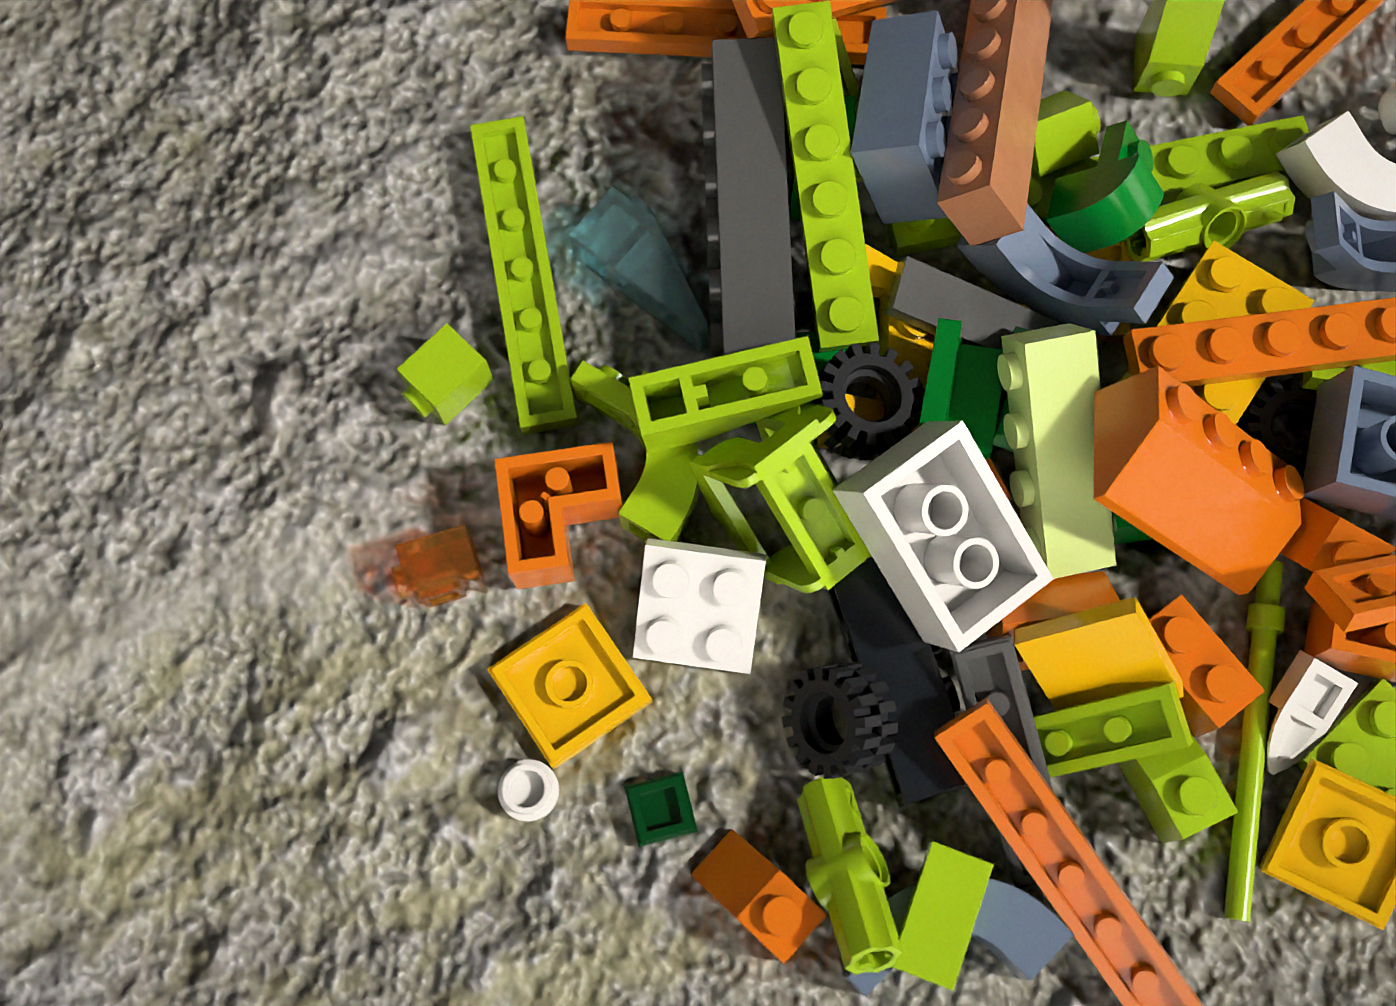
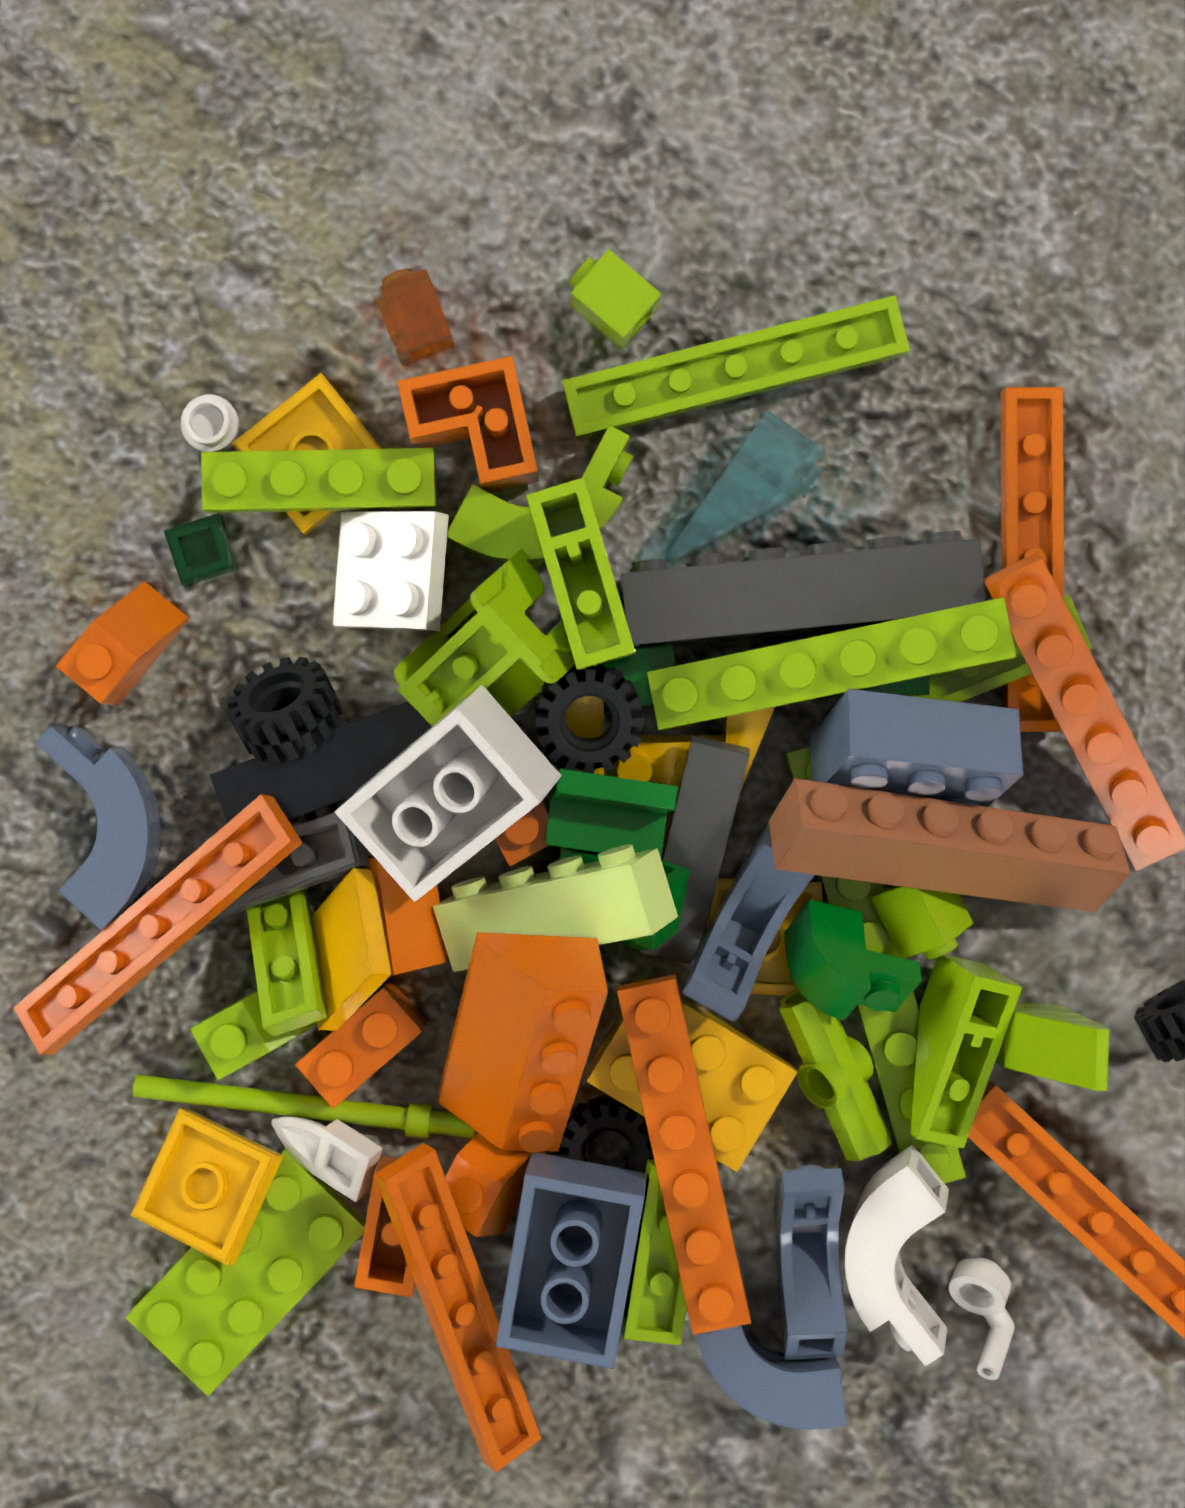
camera: 85 degrees right, 15 degrees up
lime piece [797,777,903,975] -> none
lime tile [891,841,994,991] -> none
none -> lime plate [201,448,437,513]
none -> lime slope [910,954,1022,1149]

